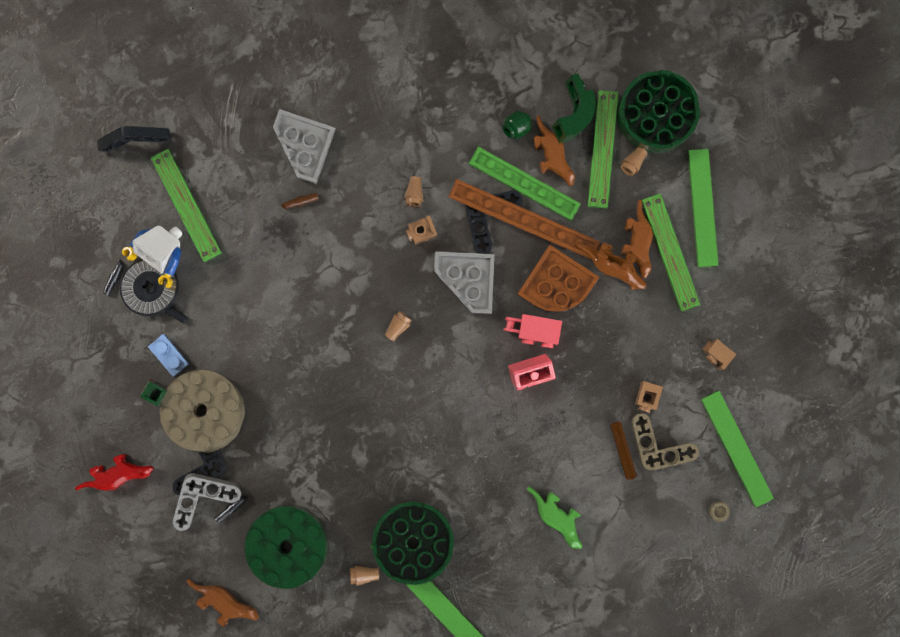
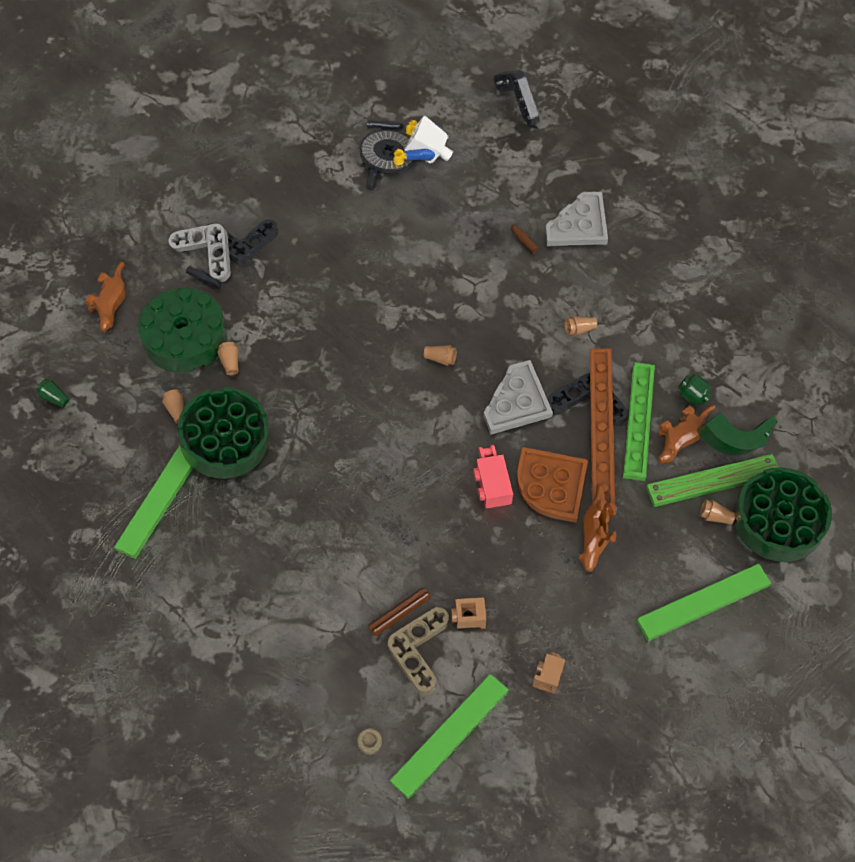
camera: 70 degrees right, 25 degrees down
red animal [75,454,154,491] -> none
dark green leg [139,379,167,407] -> none
light blue plate [148,334,190,377] -> none
bright green tile [151,149,222,262] -> none
dark tan brick [160,370,245,452] -> none
medium nougat brick [406,216,437,245] -> none
coral brick [508,354,555,390] -> none
bright green animal [527,487,583,549] -> none
dark orange animal [621,200,653,279] -> none
bright green tile [642,194,700,312] -> none
none -> medium nougat cone [217,342,239,375]

